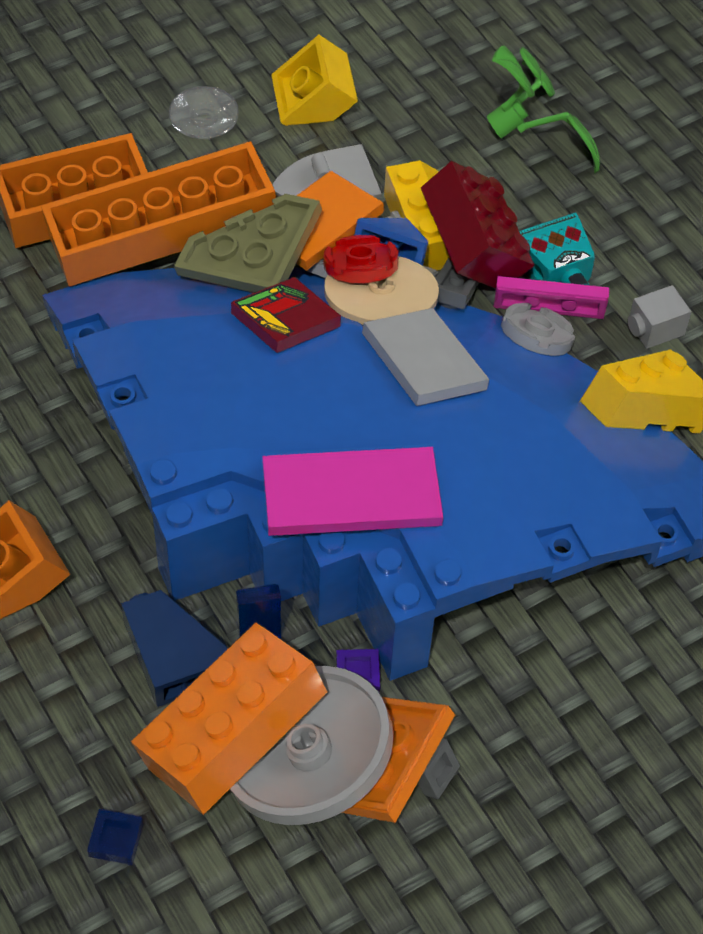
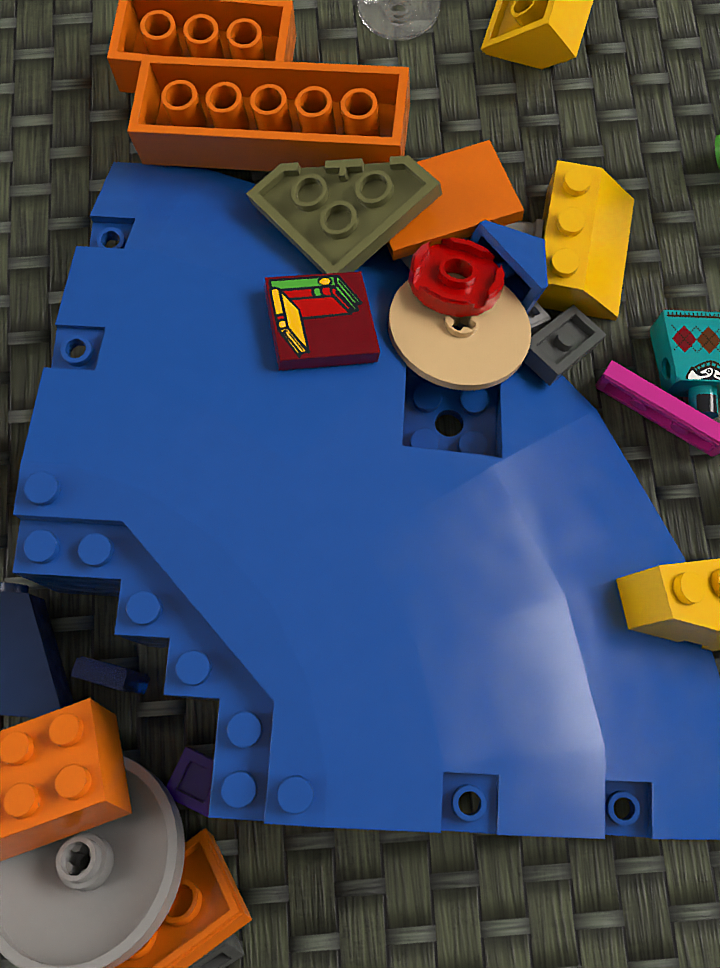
camera: 30 degrees right, 20 degrees up
dark pink tile [263,447,443,536] -> none
light grey shield [273,144,382,198] -> none
light grey tile [362,308,489,406] -> none
dark red brick [420,160,534,288] -> none
light grey tile [501,303,575,356] -> none

